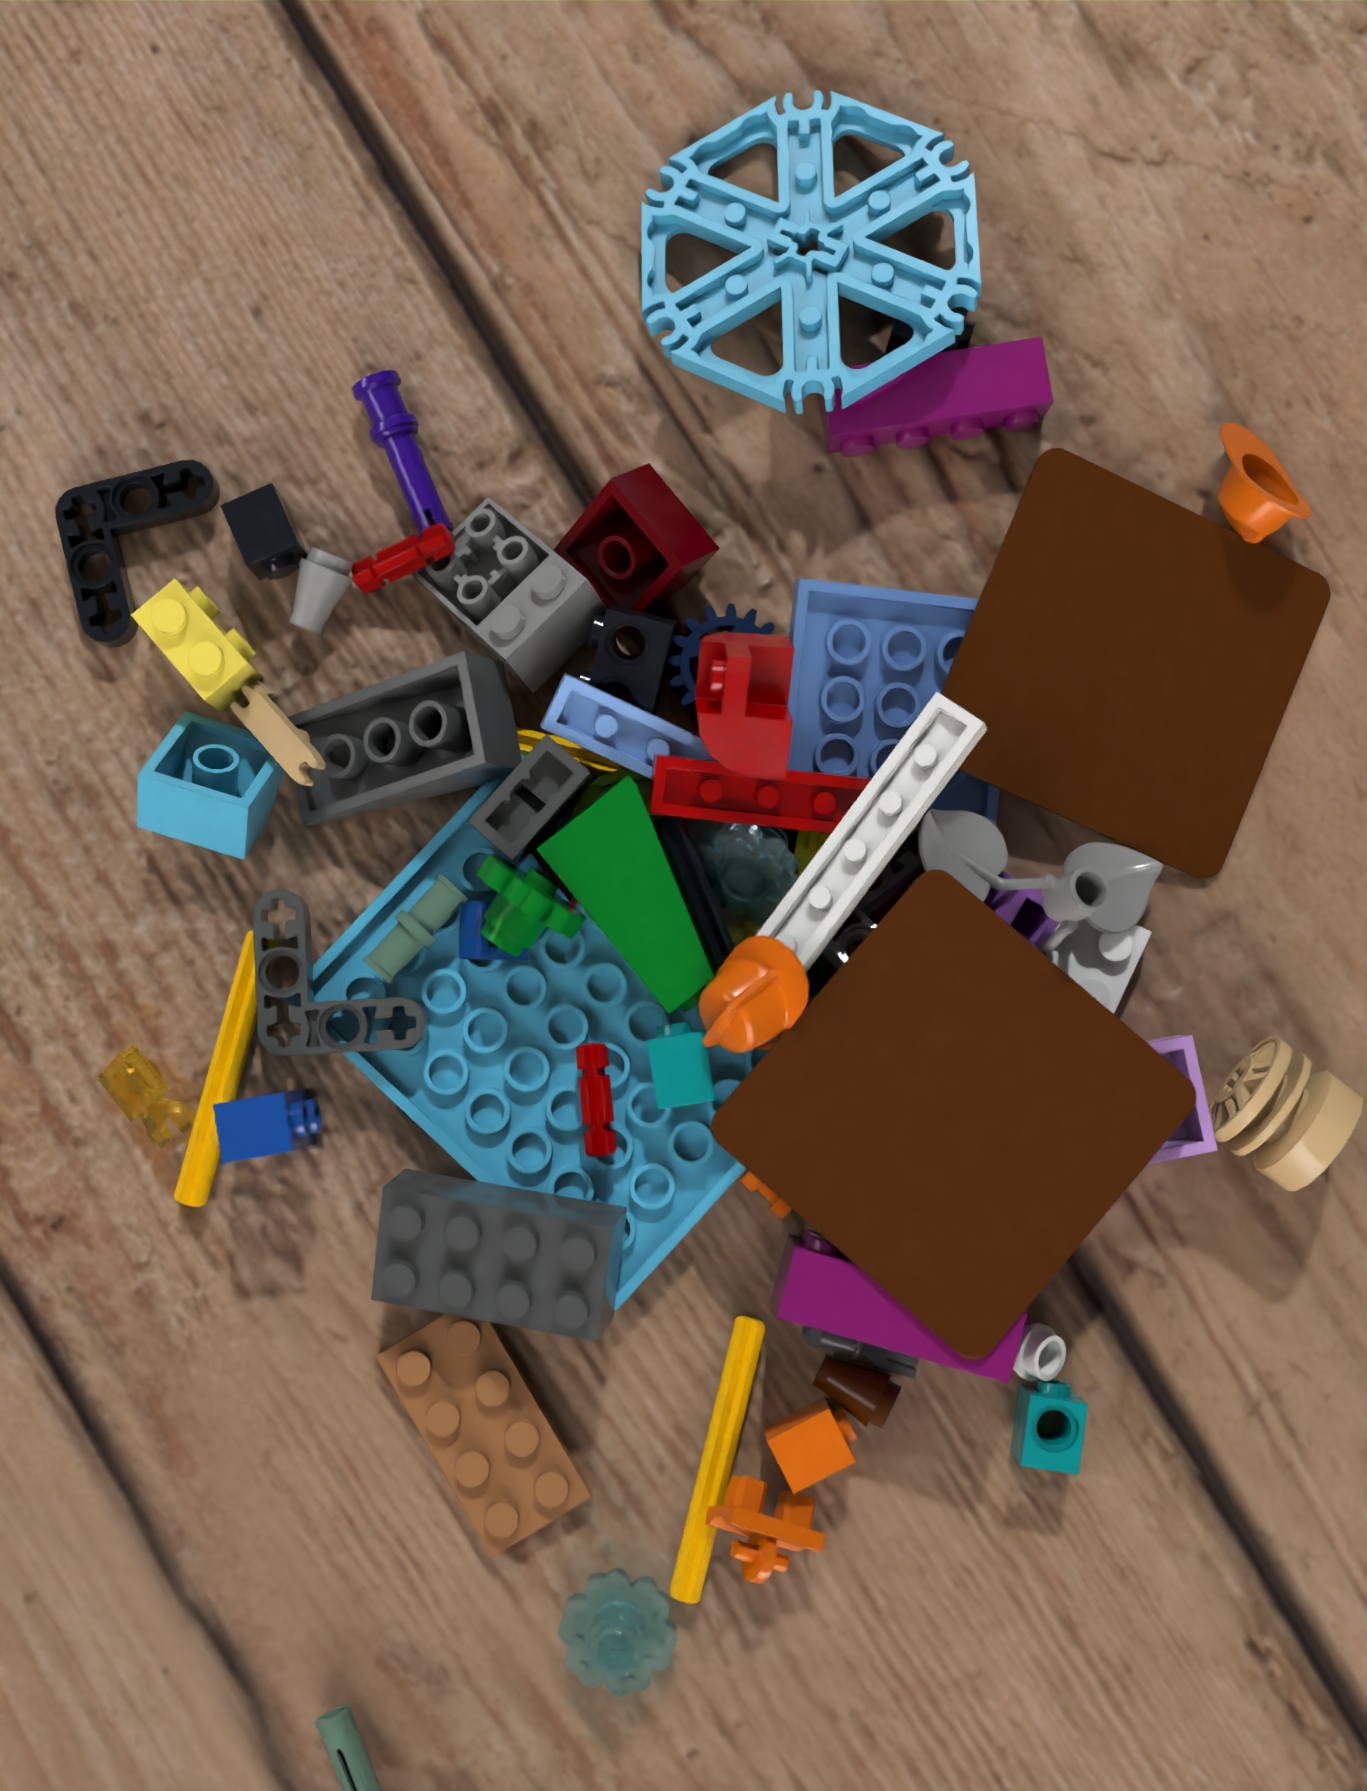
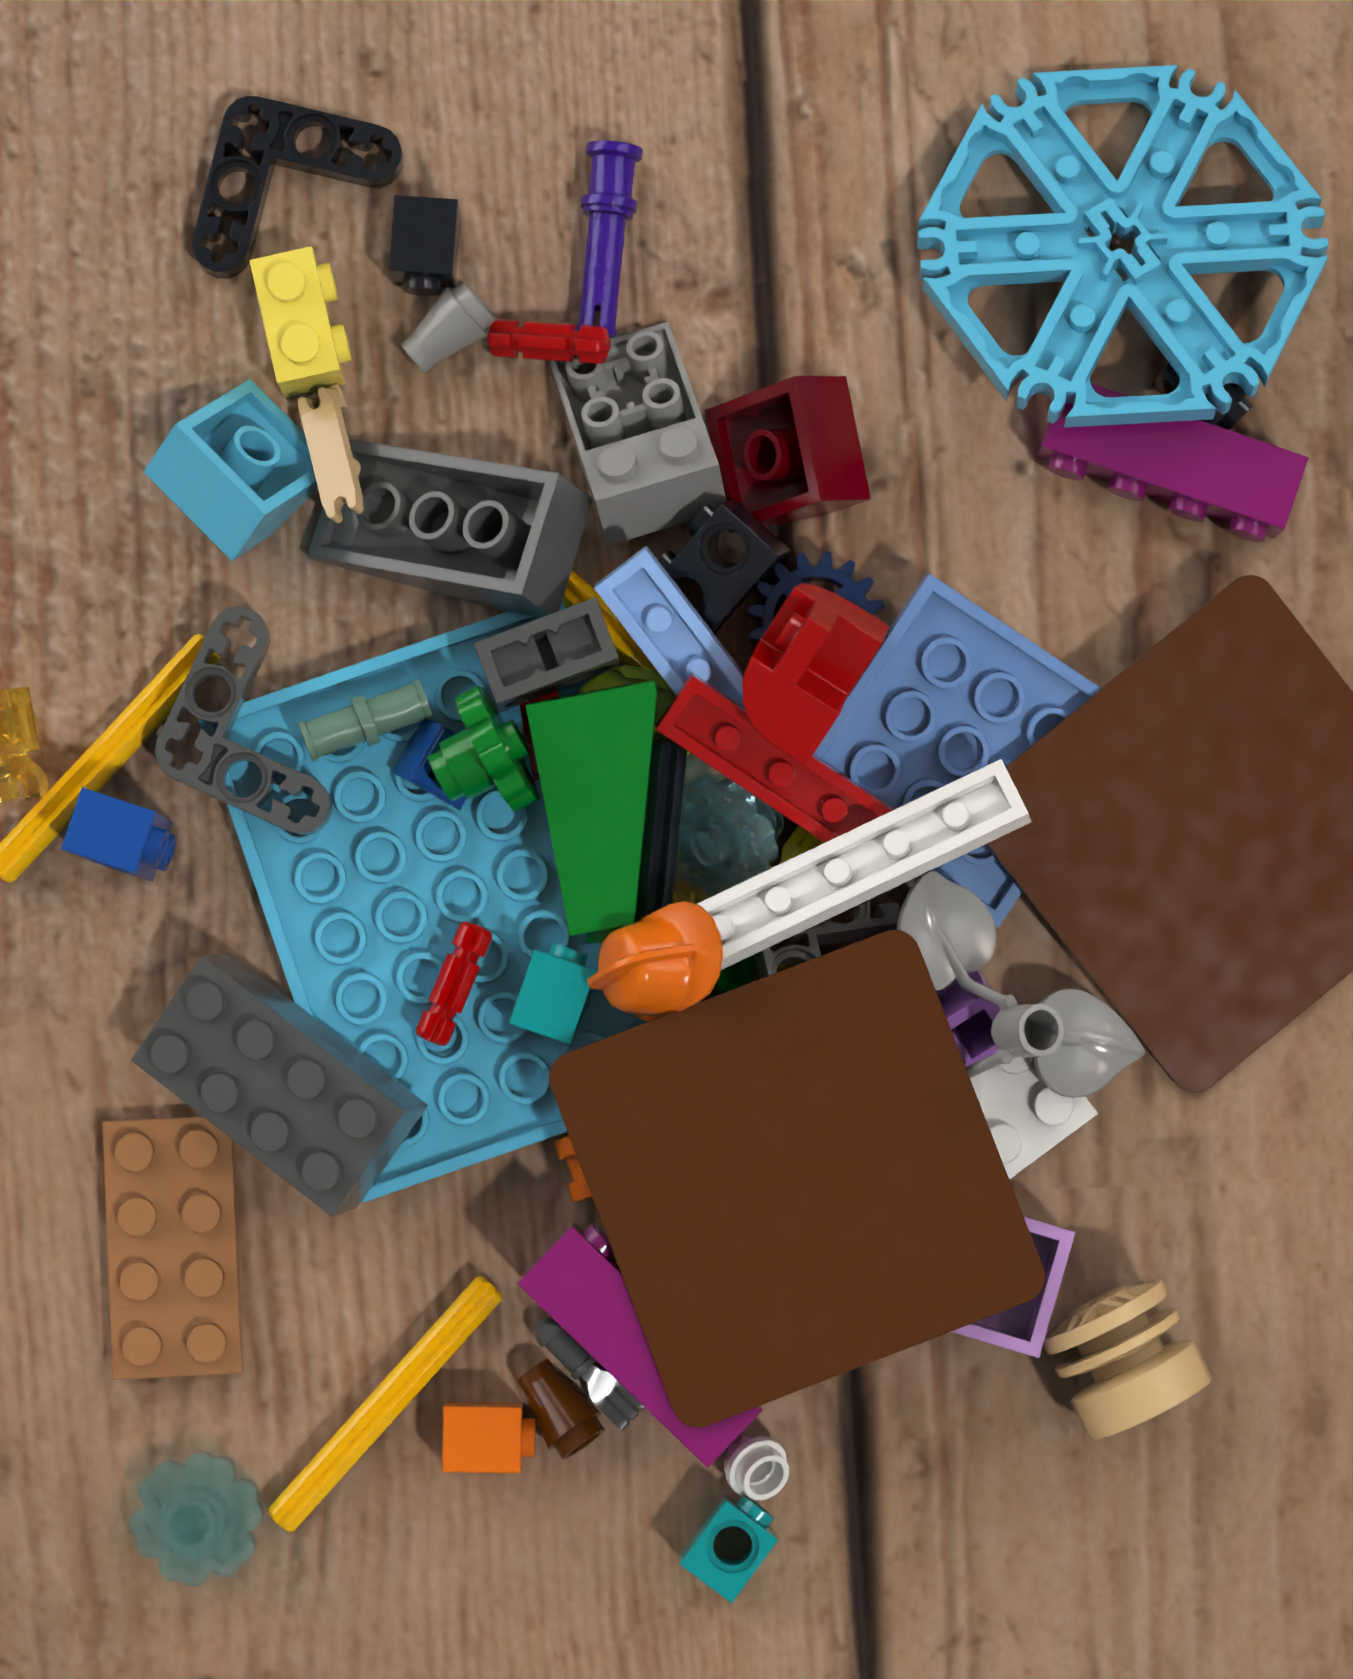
camera: 25 degrees right, 0 degrees up
orange hips [705,1476,826,1584] -> none

